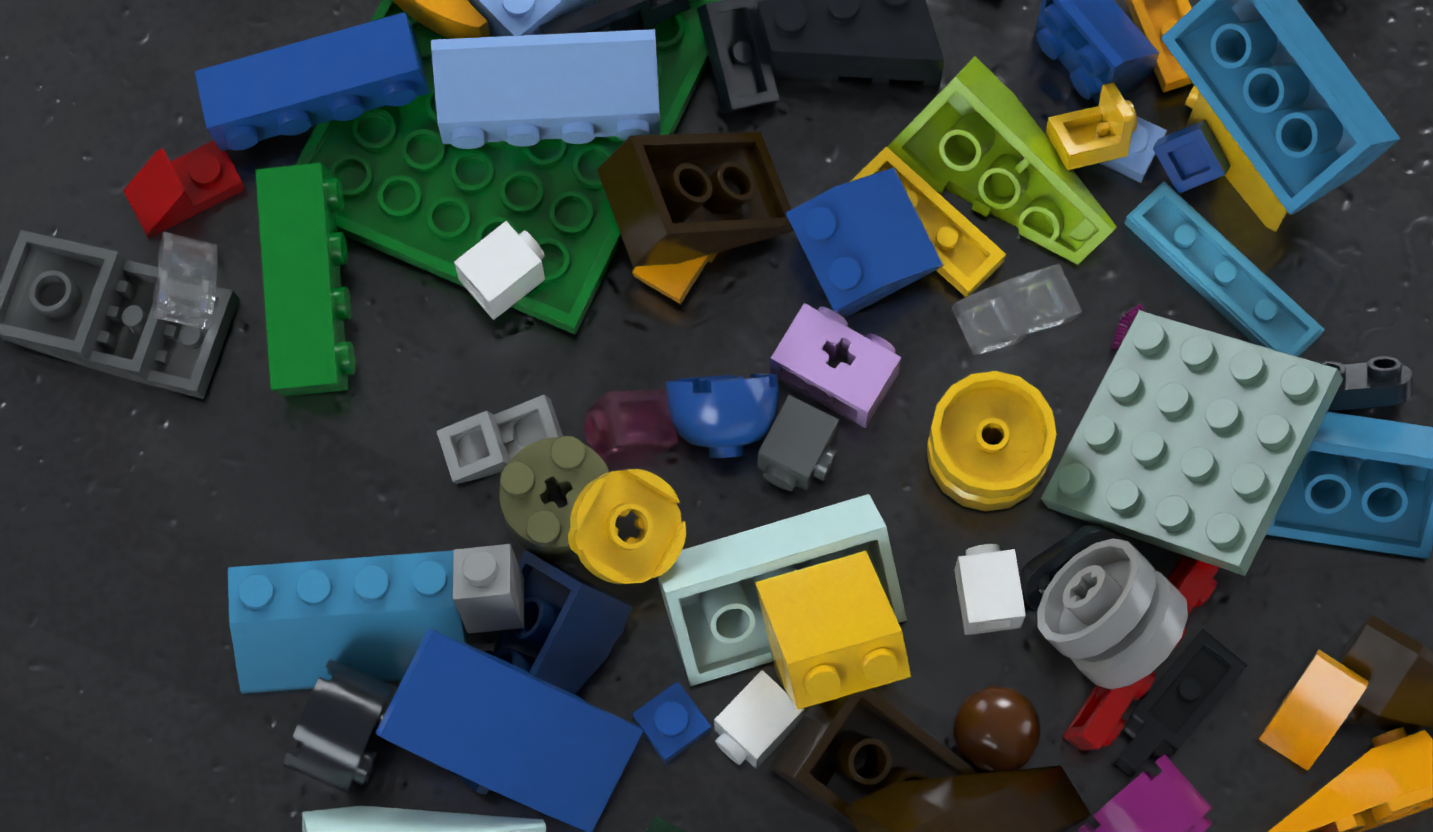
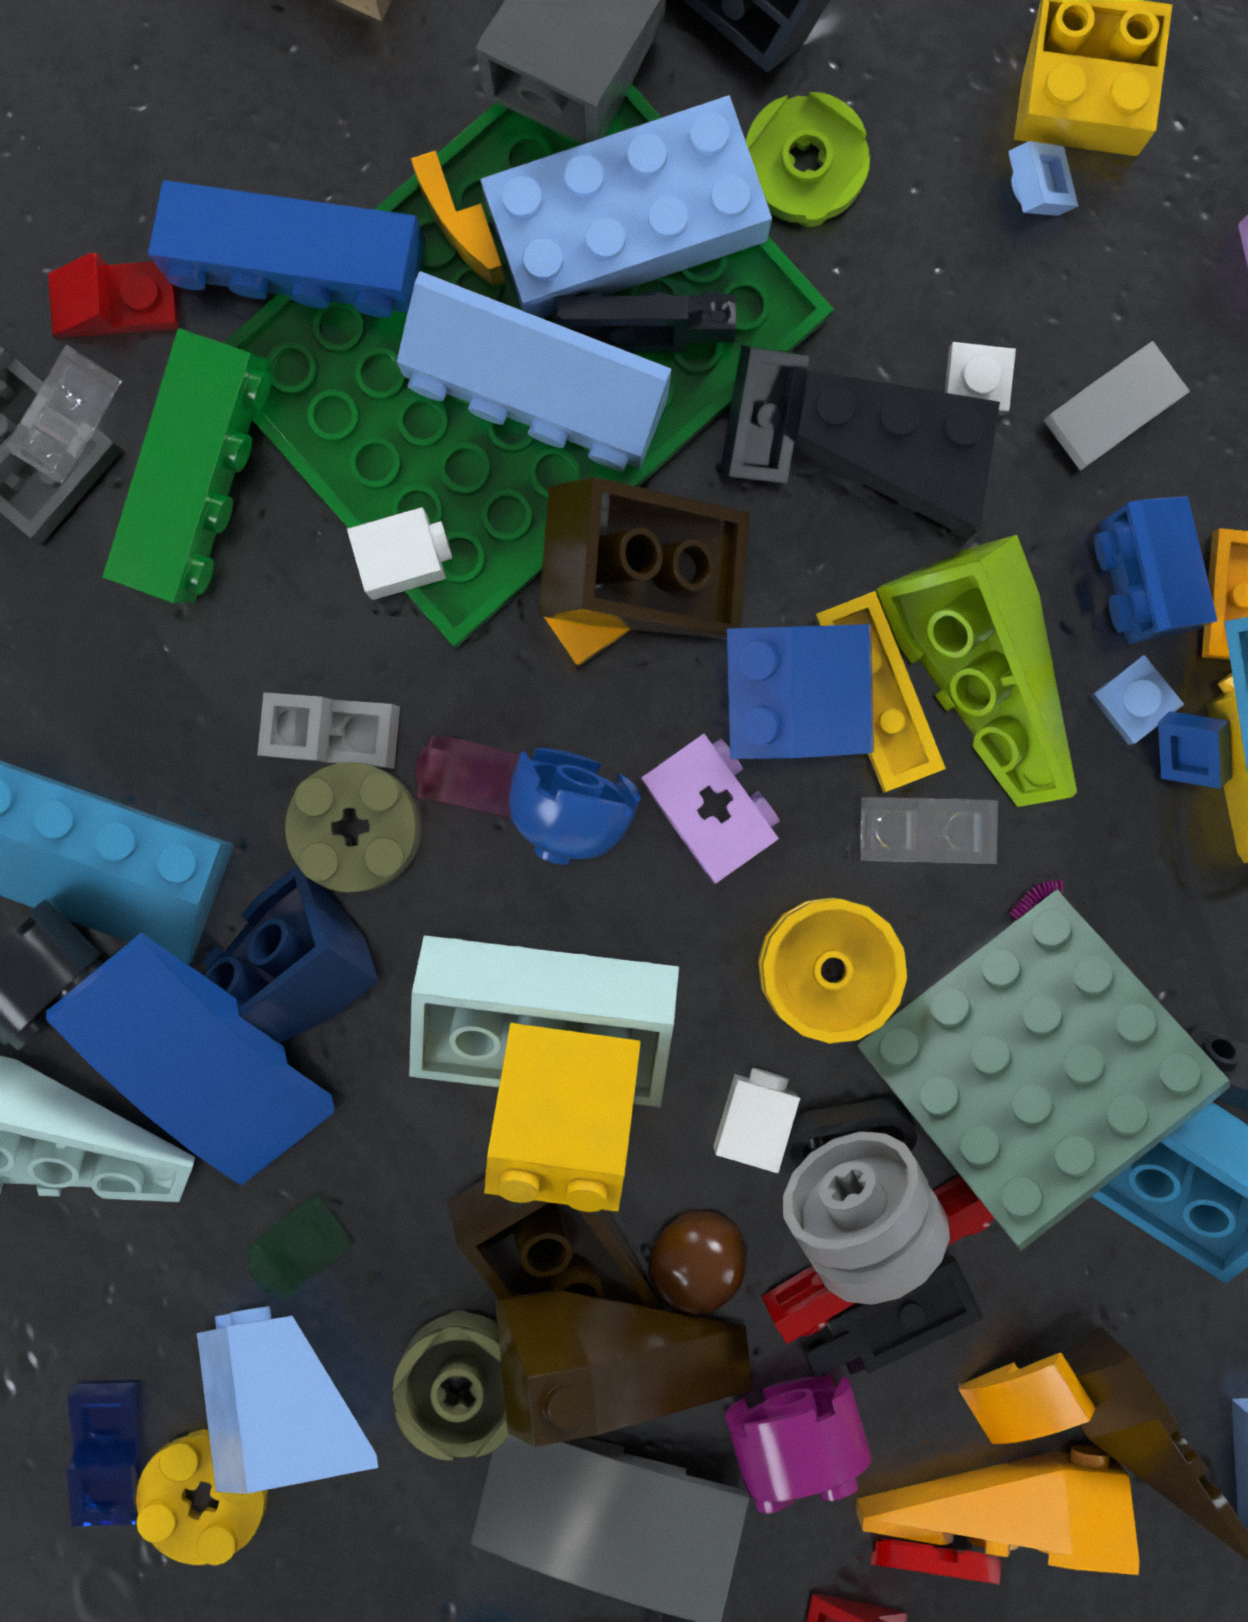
camera: 20 degrees right, 15 degrees up
light grey brick [452,544,524,634] -> none
yellow plate [568,469,686,585] -> none
blue plate [631,681,712,764] -> none
white brick [714,670,804,769] -> none
dark grey brick [758,395,839,492] -> none
yellow bracket [1046,82,1137,170] -> none
medium azure tile [1124,181,1325,357] -> none

